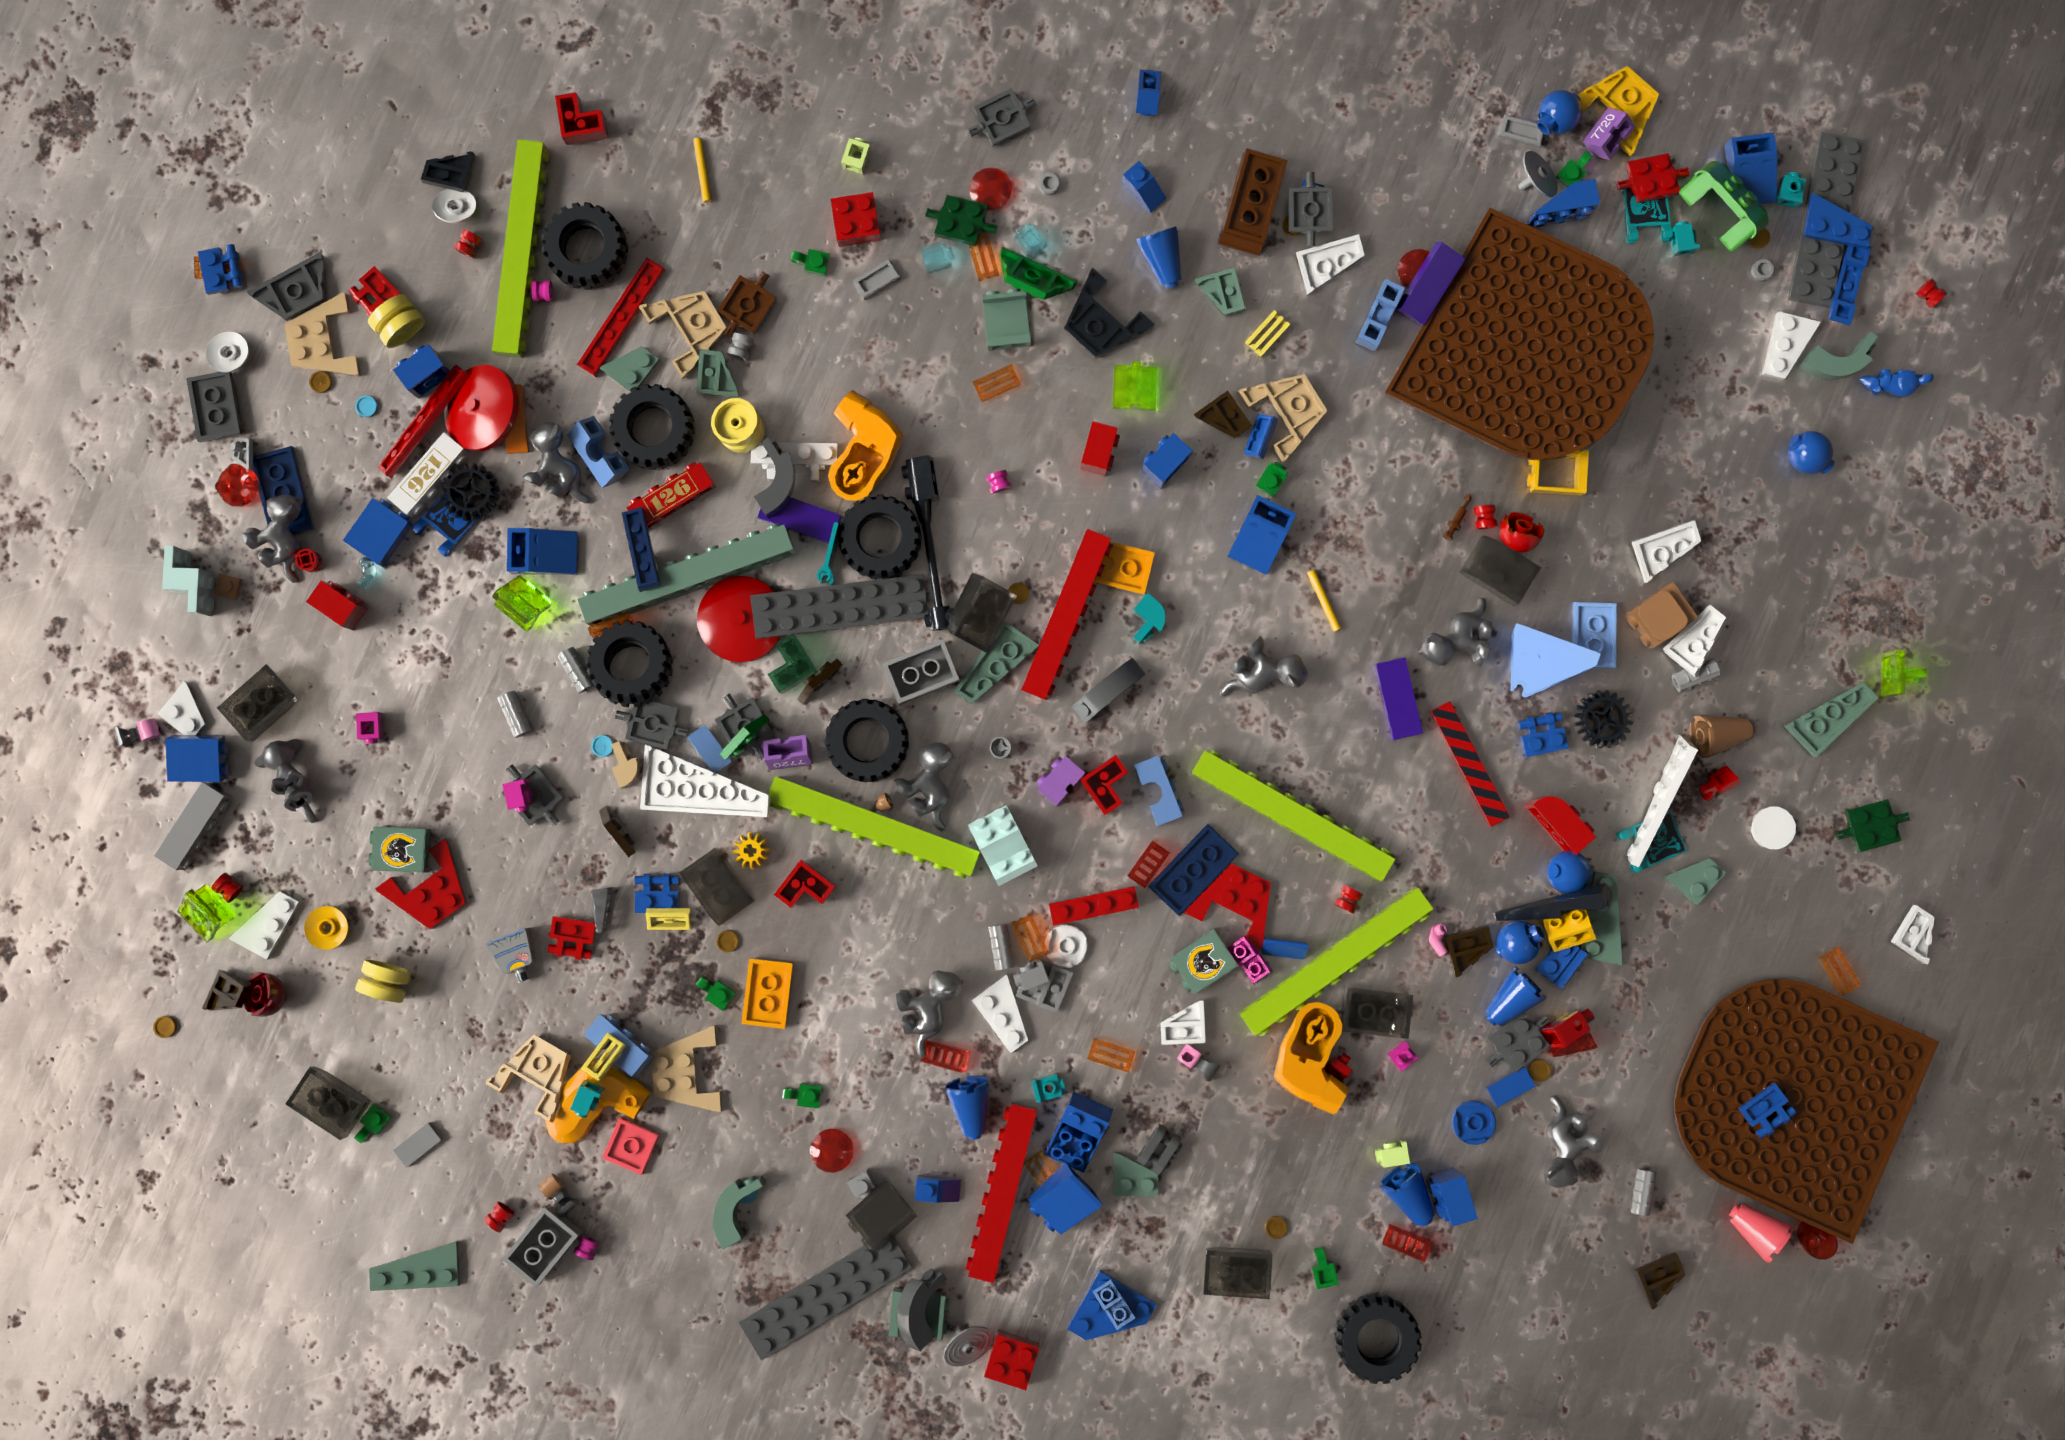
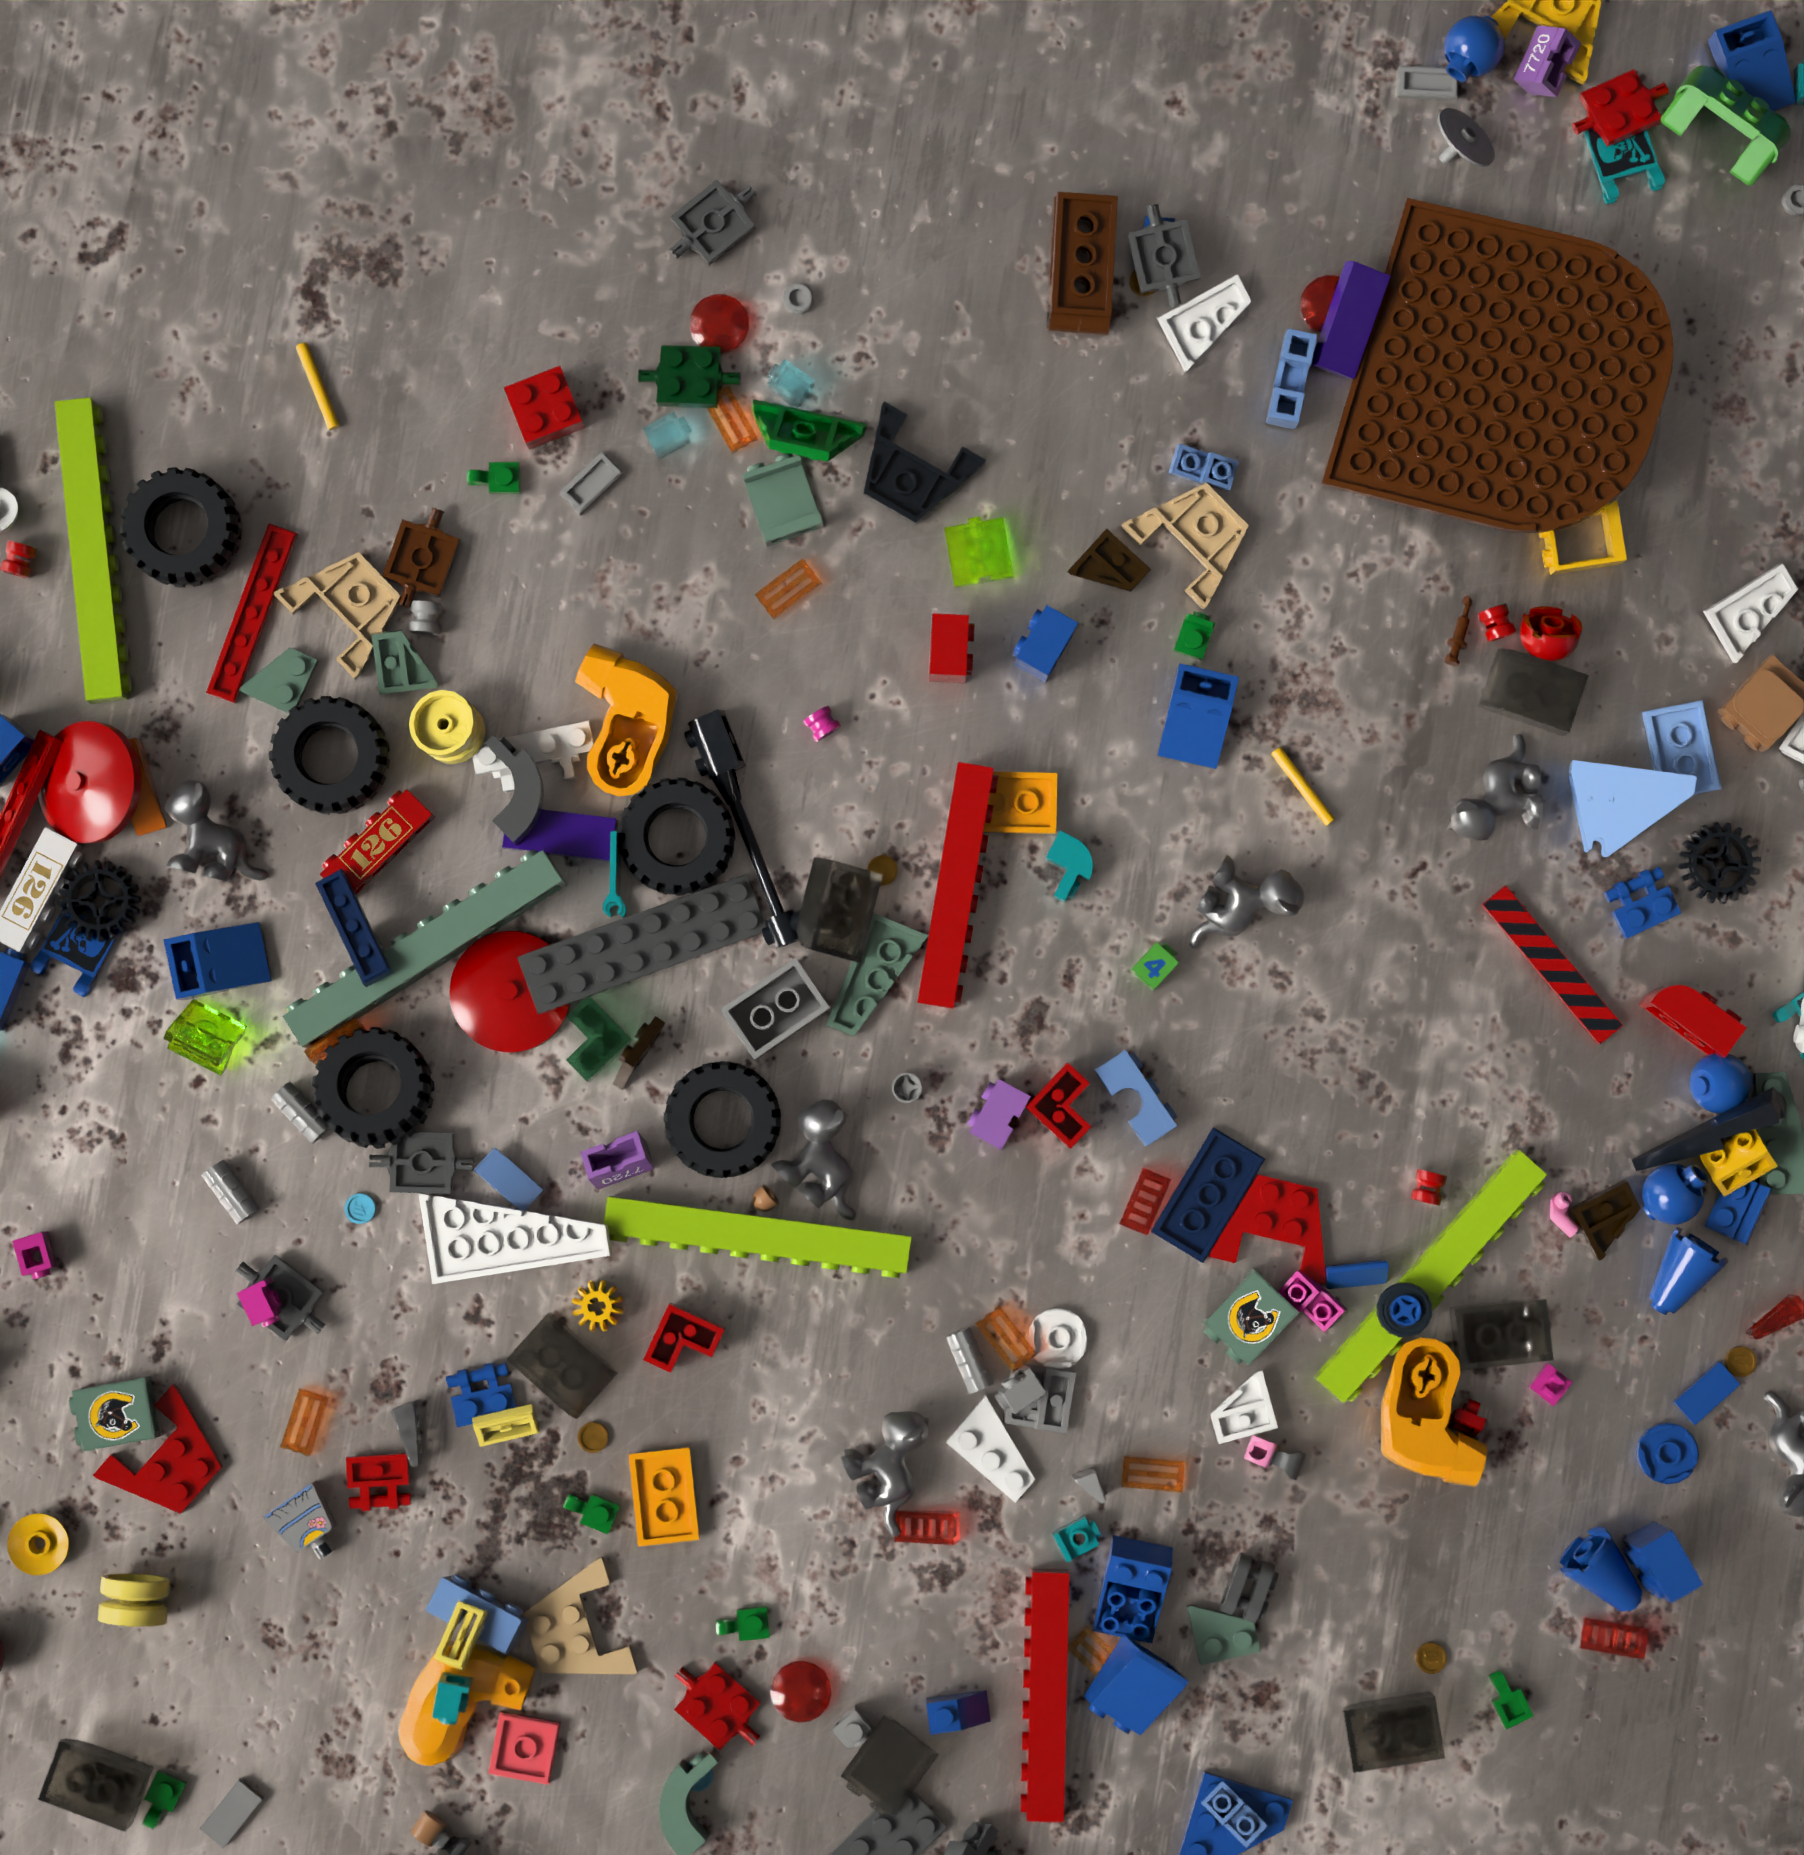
camera: 15 degrees left, 0 degrees up
tan wing [485,1034,571,1123] -> none
dark pink wheel [532,280,553,302] -> none
red brick [555,92,609,145] -> none
medium blue arch [567,416,630,488] -> none
dark brown wing [599,806,636,858] -> none
tan brick [611,741,641,789] -> none
dark grey plate [715,693,775,761] -> none
green wing [720,714,770,760] -> none
yellowish green brick [841,138,871,175] -> none
blue cone [945,1076,989,1140] -> none
light aqua bracket [968,805,1037,886] -> none
red brick [1049,886,1139,925] -> none
dark grey arch [1071,658,1146,723] -> none
blue slope [1122,161,1166,213] -> none
blue slope [1136,69,1161,116] -> none
blue cone [1136,226,1181,289] -> none
lime brick [1191,749,1395,882] -> none
sand green wing [1195,267,1246,316] -> none
blue plate [1243,414,1278,459] -> none
light yellow tile [1245,310,1290,357] -> none
black tyre [1334,1294,1422,1384] -> none
dark purple piece [1374,657,1423,741] -> none
yellowish green brick [1375,1139,1410,1168] -> none
dark grey plate [1486,1012,1550,1072] -> none
blue slope [1527,179,1600,227] -> none
red torso [1540,1008,1595,1048] -> none
green plate [1556,151,1593,187] -> none
teal brick [1670,221,1700,256] -> none
pearl gold piece [1748,228,1770,248] -> none
none -> clear orange tile [280,1388,330,1456]
none -> red plate [674,1662,761,1750]
none -> light grey slope [1072,1467,1107,1504]
none -> bright green brick [1130,942,1179,990]
none -> medium blue slope [1168,444,1239,491]
none -> black wheel [1377,1282,1432,1337]

